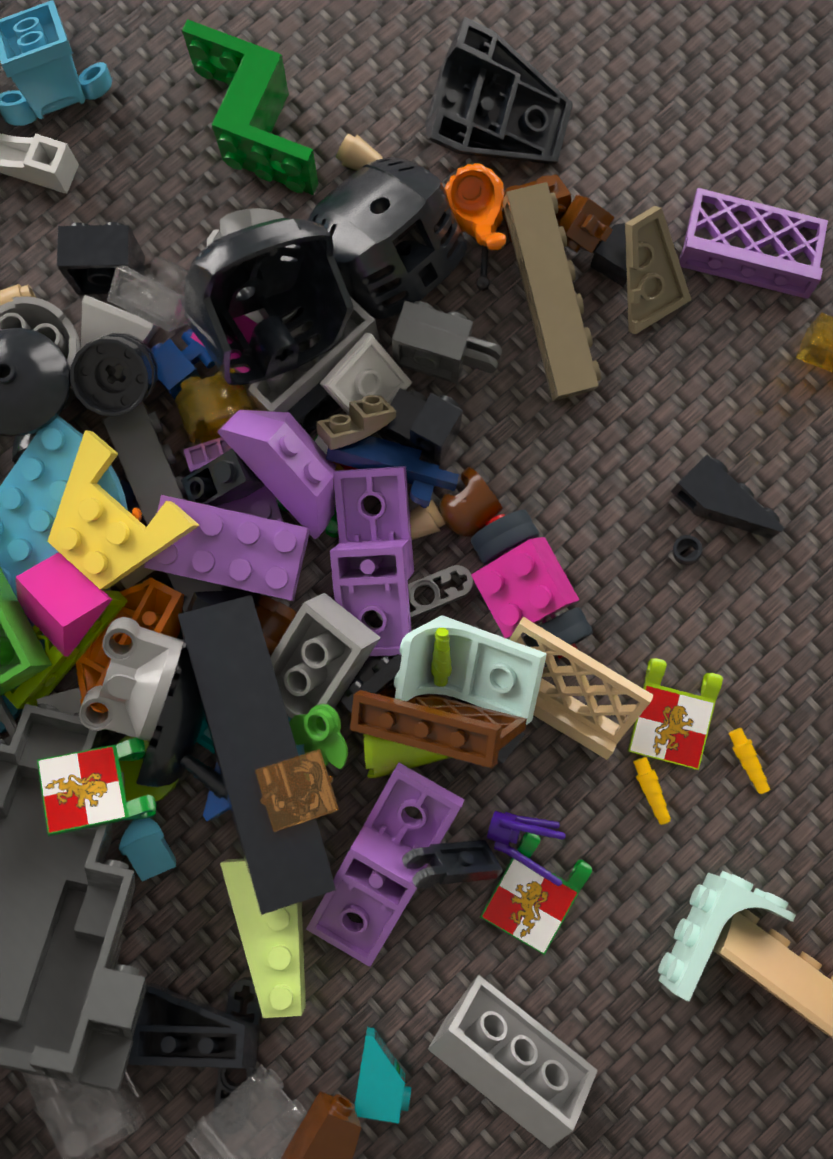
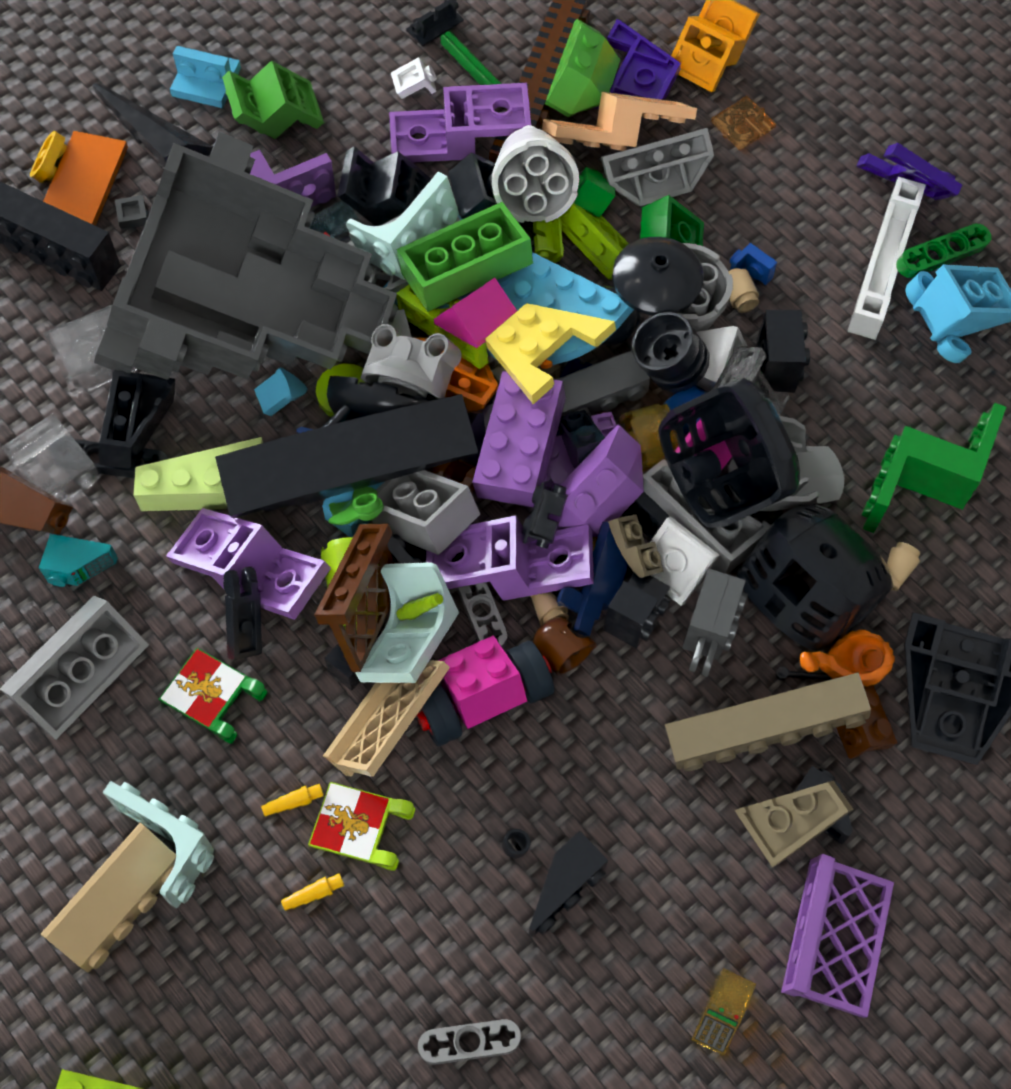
camera: 90 degrees right, 15 degrees down
flag [37,738,156,837] -> none
clear orange piece [255,749,339,832] -> none
dark purple plant [487,810,565,886] -> none
reddish brown brick [558,195,615,253] -> none
none -> black hinge [522,480,568,549]

